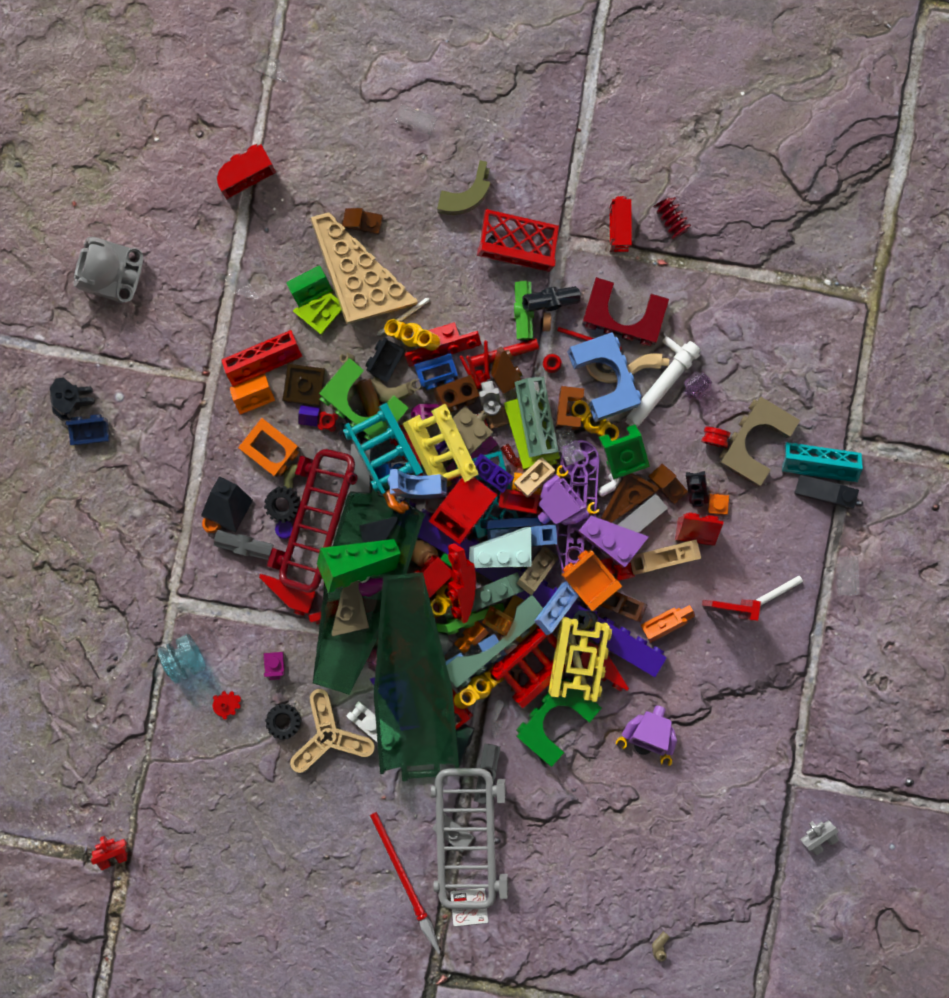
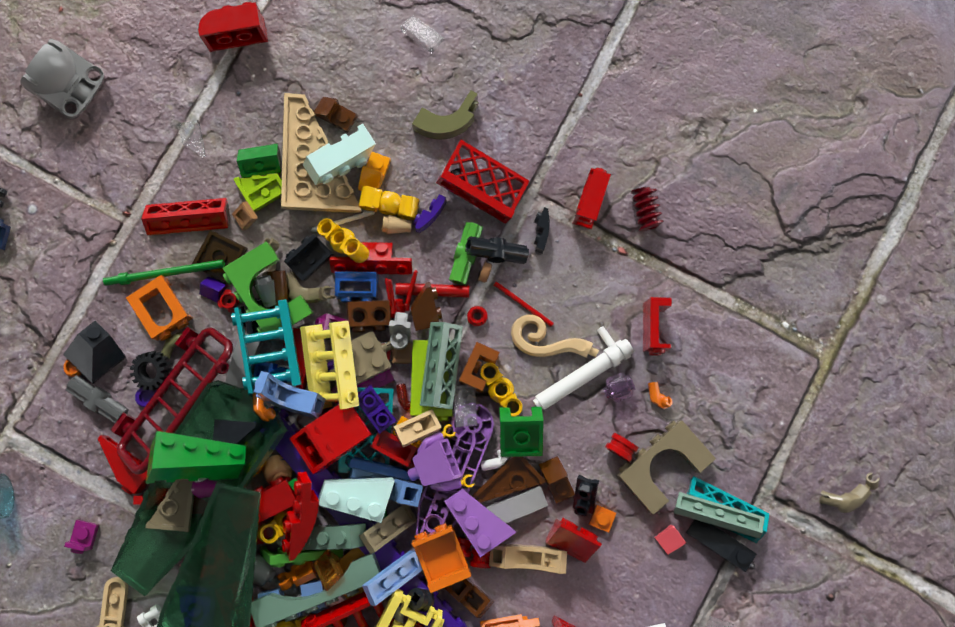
camera: 15 degrees right, 5 degrees down
red piece [212,691,241,719] -> none
orange panel [230,374,275,414] -> none
black tyre [265,704,301,740] -> none
medium blue arch [567,332,641,422] -> none
dark red arch [582,277,669,347] -> none
none -> green bar [103,260,225,286]
none -> medium nougat tile [232,201,258,230]
none -> dark grey cone [253,275,277,307]
none -> light aqua wedge [303,124,376,185]
none -> light orange slope [358,152,391,191]
none -> yellow piece [358,186,420,220]
none -> tan cone [382,214,412,234]
none -> dark purple slope [413,194,447,234]
none -> black slope [534,207,550,254]
none -> red panel [643,297,672,356]
none -> orange arm [648,382,672,409]
none -> coral slope [654,525,686,555]
none -> sand green fence [674,492,765,538]
none -> dark tan arm [819,473,879,513]

